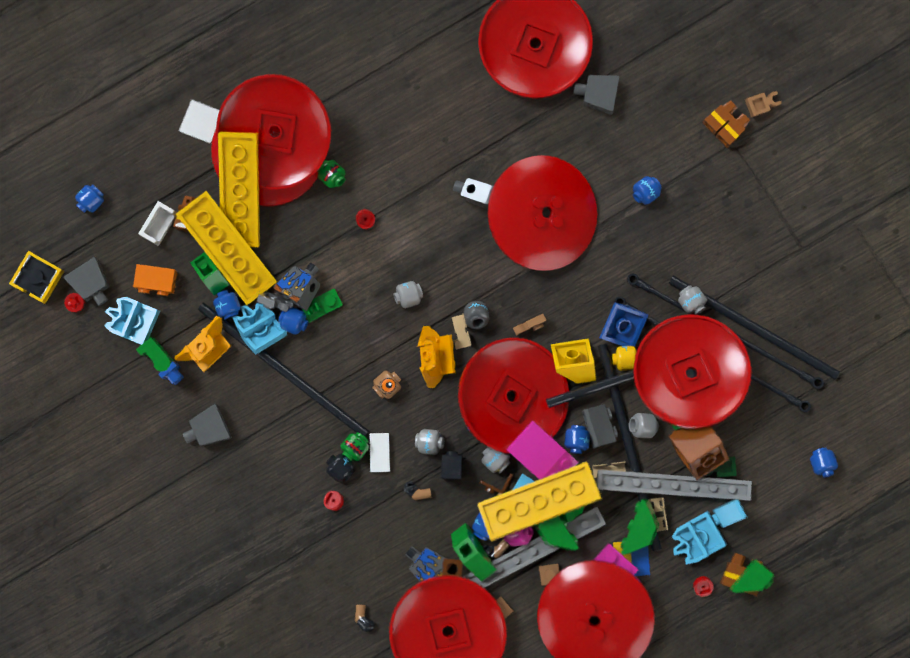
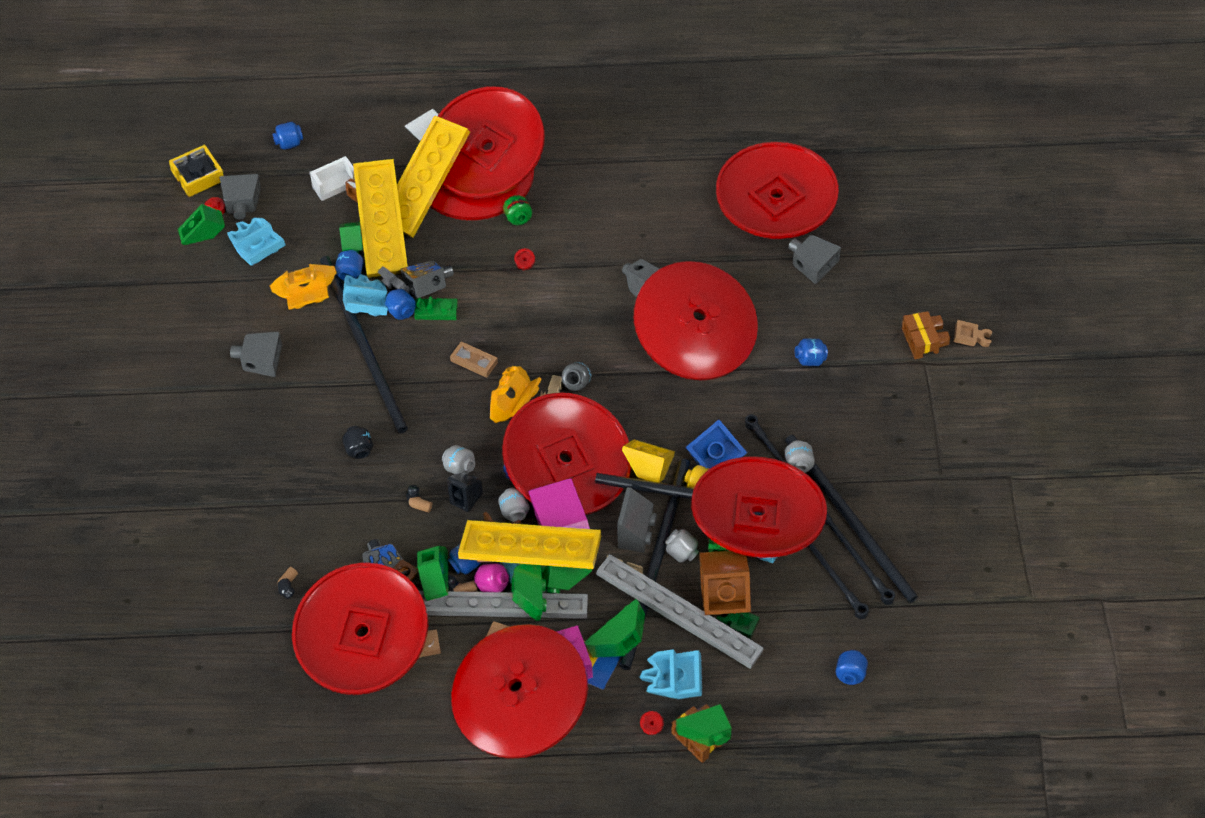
camera: 25 degrees right, 30 degrees down
orange brick [133,264,177,296] -> none
green hips [136,337,184,385] -> none
red tile [324,491,344,511] -> none
green head [340,432,369,461] -> none
white tile [370,433,390,472] -> none
medium nougat head [372,371,401,399] -> none
light grey head [393,281,423,308] -> none
medium nougat plate [513,314,546,335] -> none
blue head [564,425,590,454] -> none
tan piece [649,497,668,531] -> none
medium azure slope [711,499,746,527] -> none
none -> green slope [178,204,225,245]
none -> medium nougat piece [450,341,498,378]

